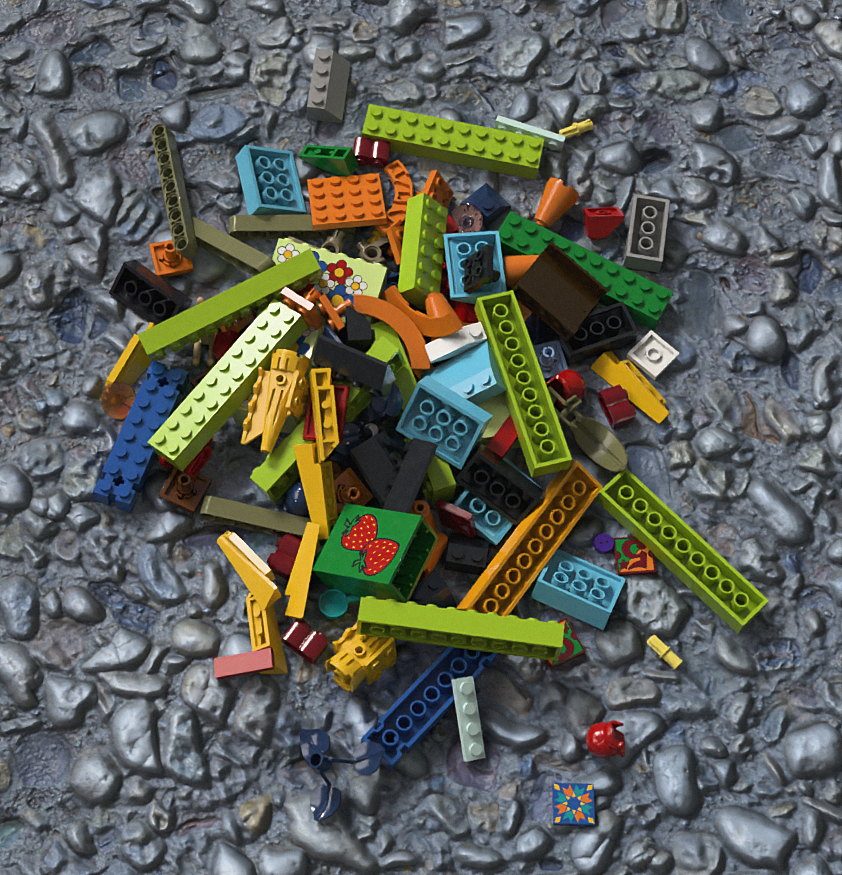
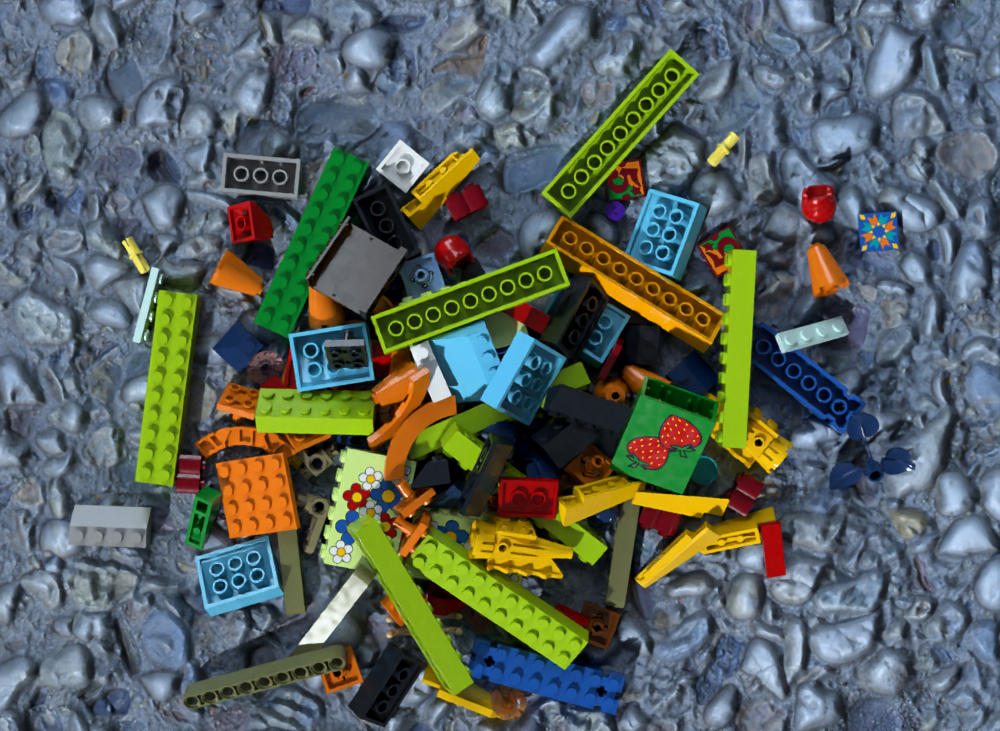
camera: 90 degrees left, 25 degrees up
yellow wedge [309,368,339,464] -> none
olive piece [548,386,628,472] -> none
none -> orange cone [807,242,850,298]

